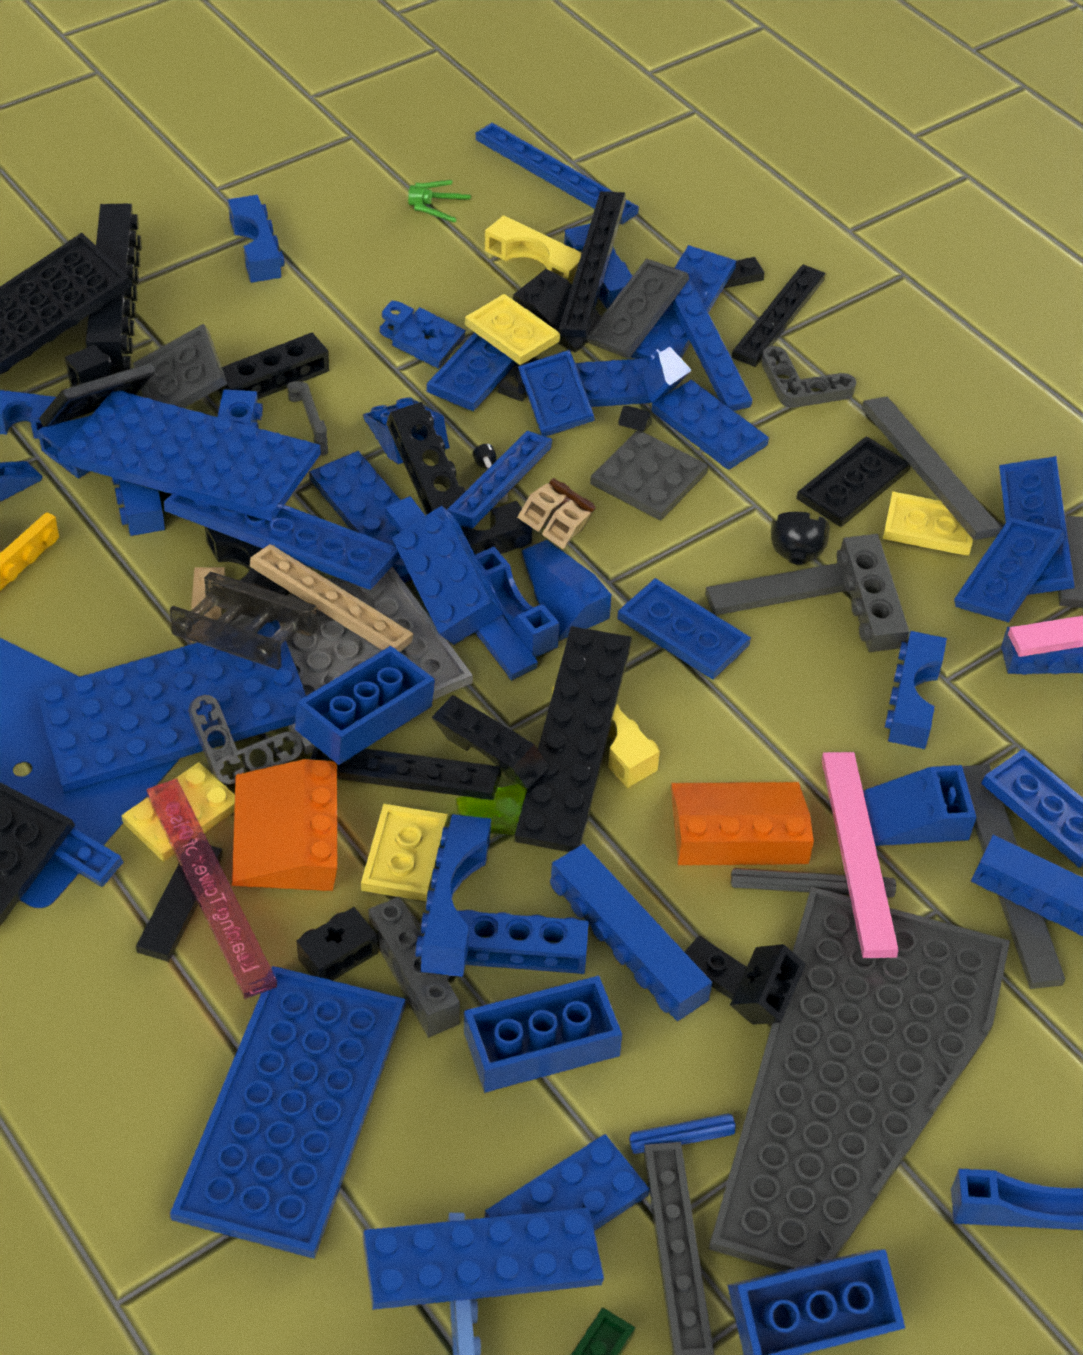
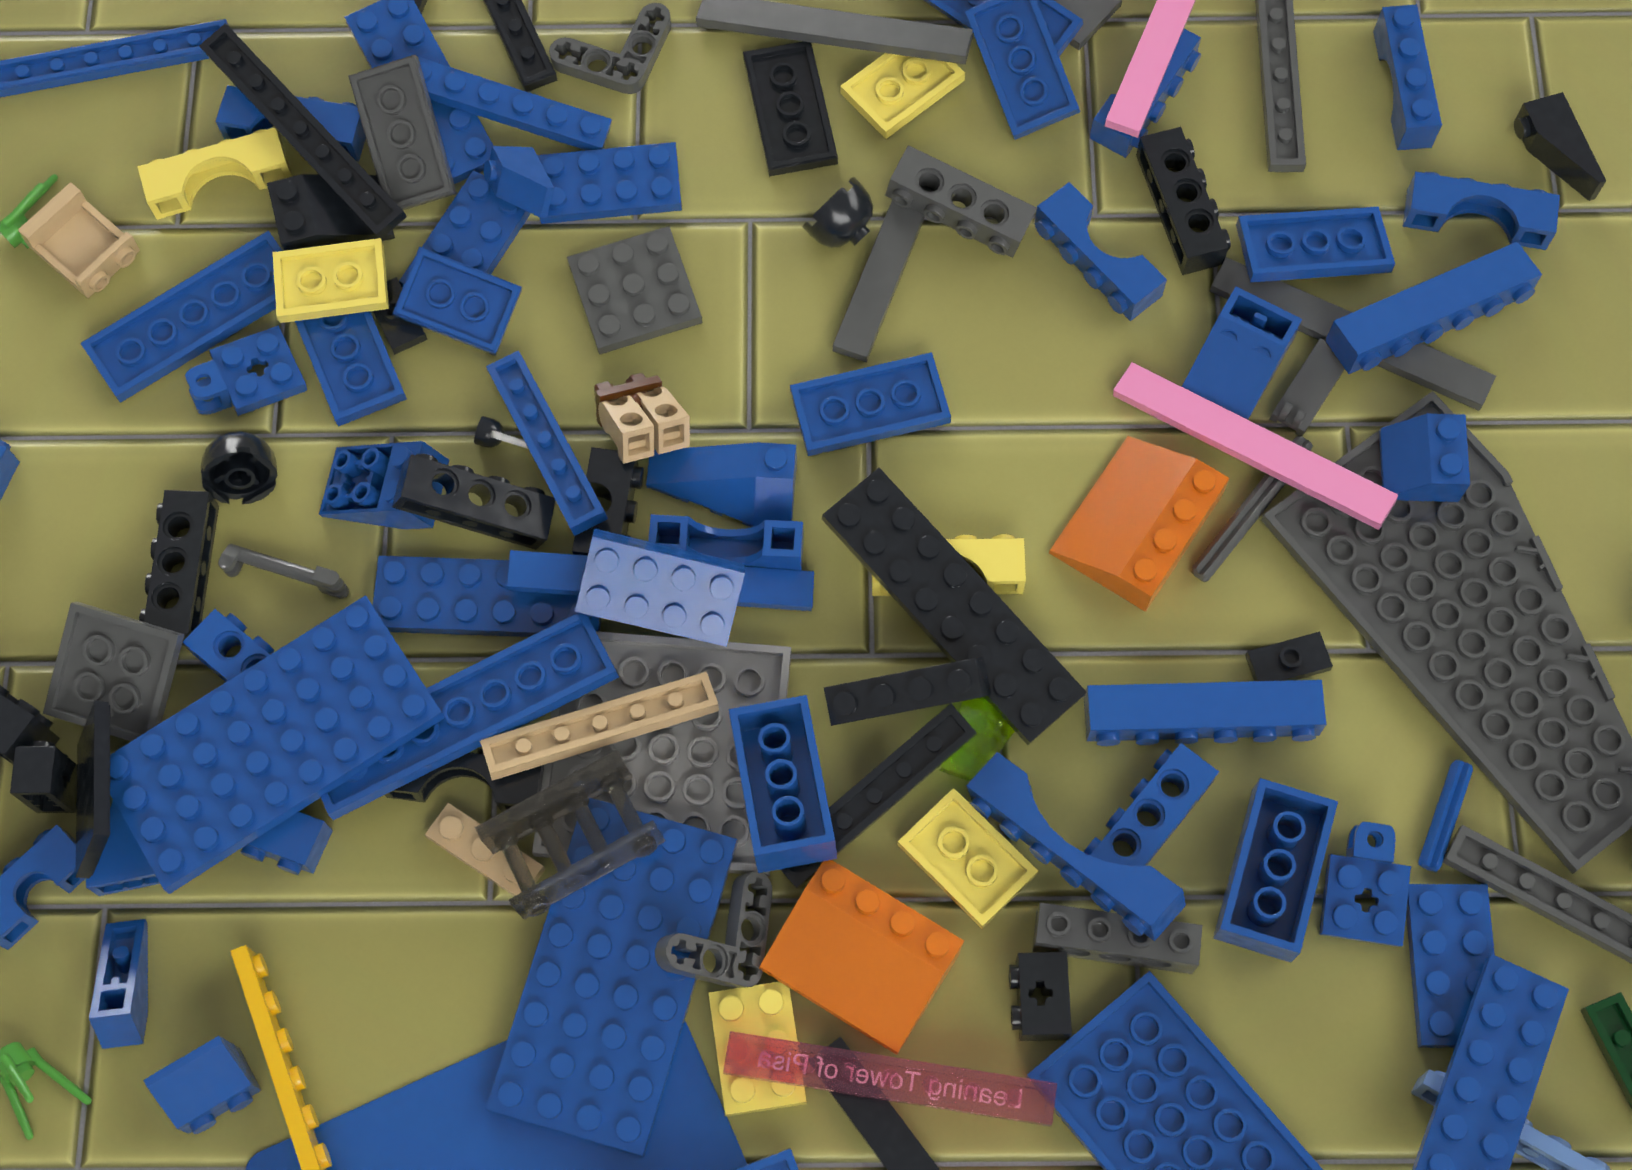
camera: 50 degrees left, 20 degrees up
black slope [618,405,652,431] -> none
black brick [730,944,806,1025] -> none
none -> tan panel [18,182,140,298]
none -> blue plate [81,230,283,403]
none -> black cylinder [201,431,278,504]
none -> black brick [1136,127,1231,275]
none -> dark grey hinge [1269,338,1345,436]
none -> blue plate [1319,822,1411,947]
none -> blue slope [1379,413,1470,502]

